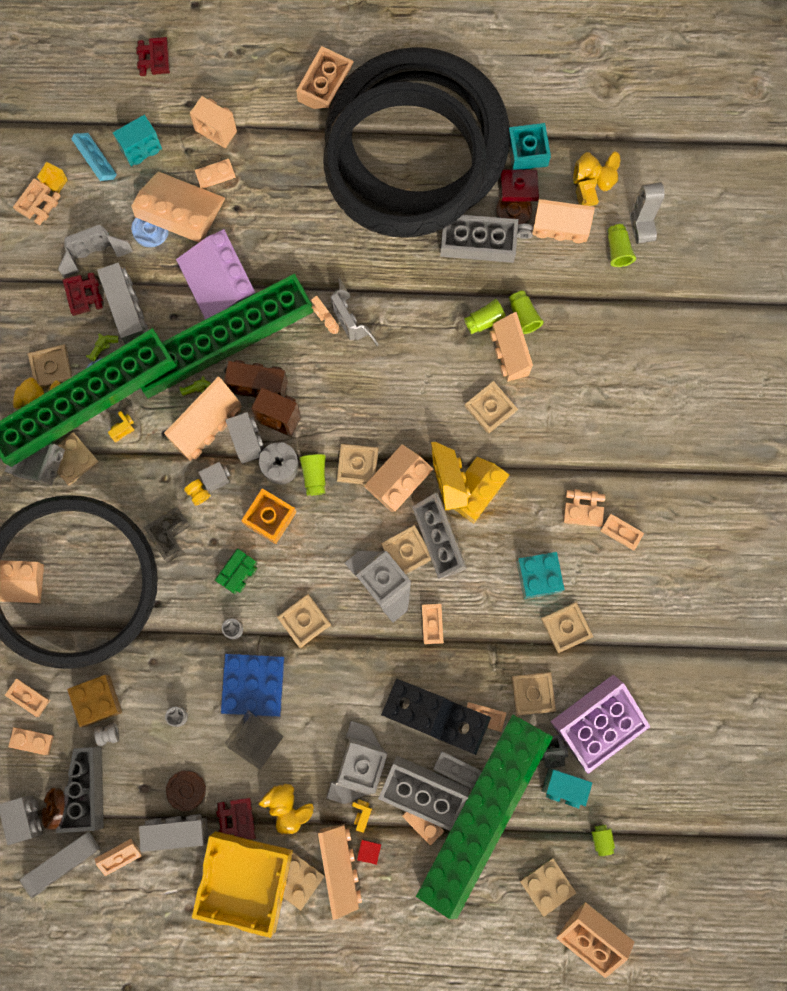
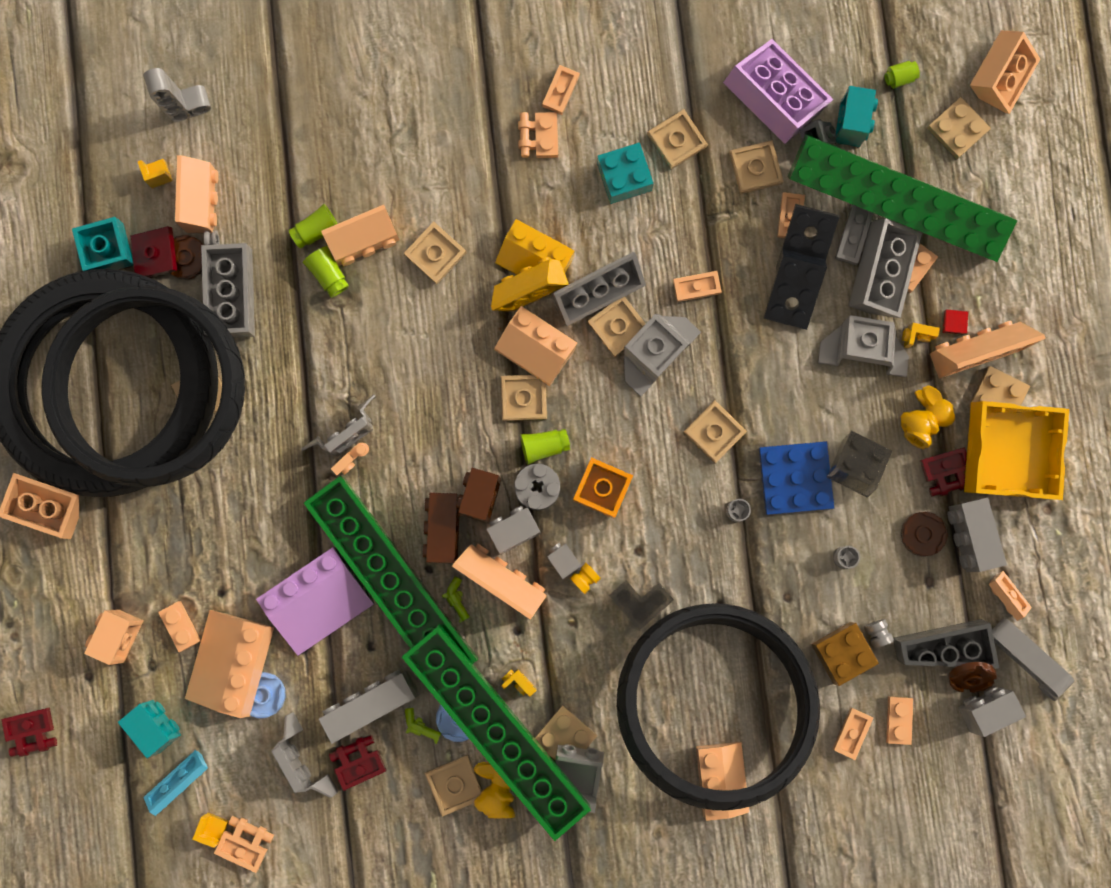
camera: 95 degrees left, 5 degrees up
green brick [215,548,258,595] -> none
yellow animal [573,151,621,192] -> none
lime plant [608,224,636,267] -> none

